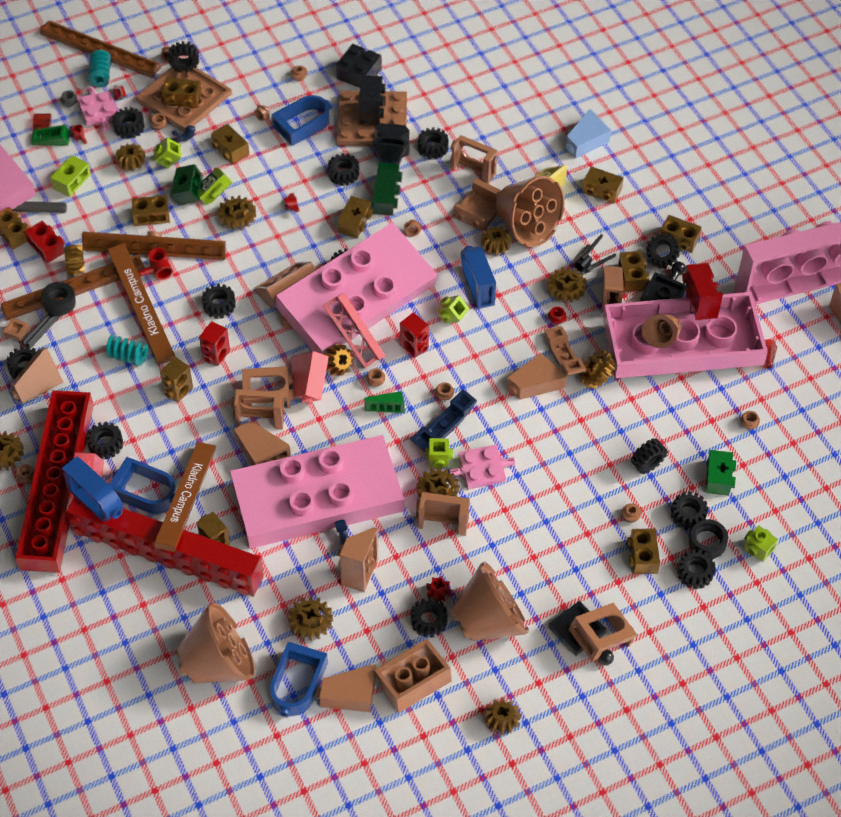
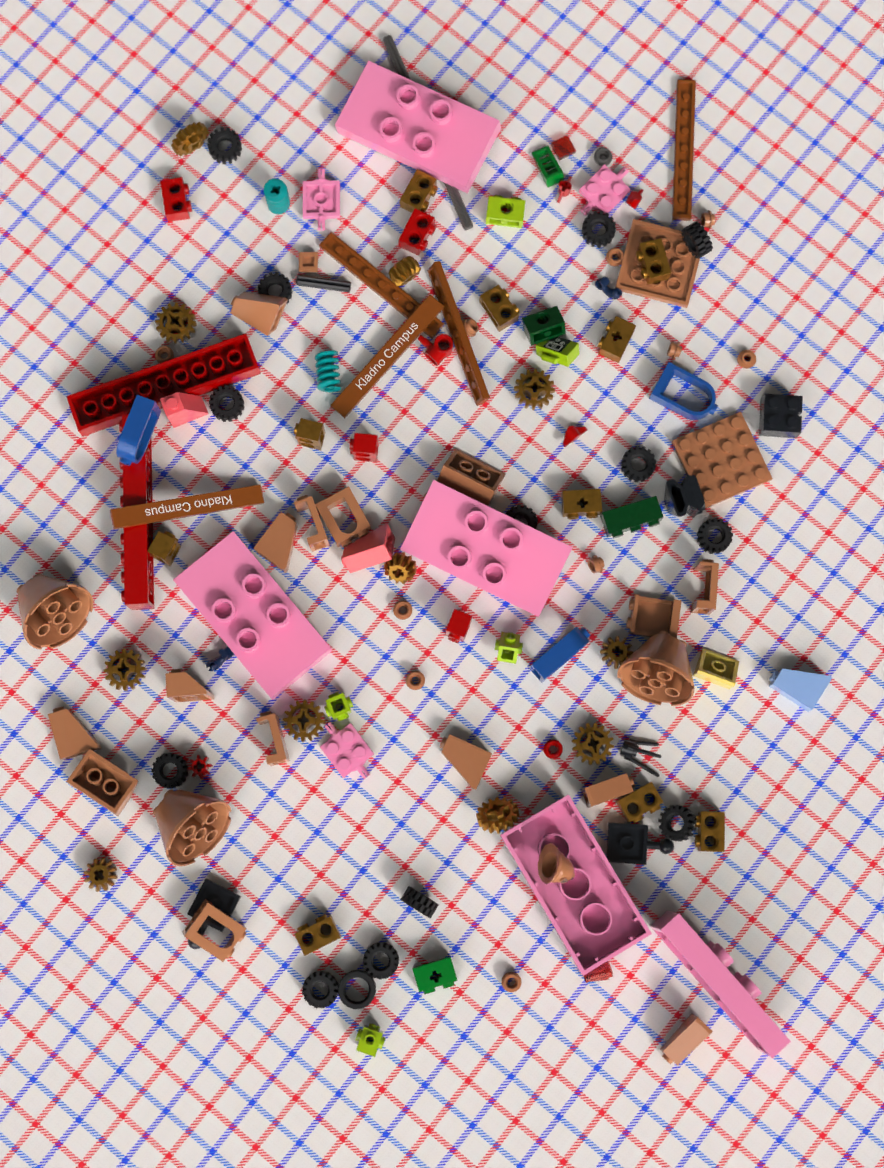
camera: 65 degrees right, 25 degrees up
black tyre [41,282,76,316] -> none
teal piece [88,50,111,88] -> none
blue window [109,457,176,514] -> none
pearl gold gear [116,142,146,172] -> none
lime brick [153,137,181,168] -> none
black tyre [202,284,236,319] -> none
blue window [270,642,328,718] -> none
coral fence [323,293,386,368] -> none
black piece [359,75,386,125] -> none
green slope [364,391,405,413] -> none
dark blue slope [410,389,477,452] -> none
nougat slope [544,326,586,375] -> none
pearl gold brick [582,166,624,203] -> none
nougat plate [622,503,642,523] -> none
red wedge [682,263,723,320] -> none

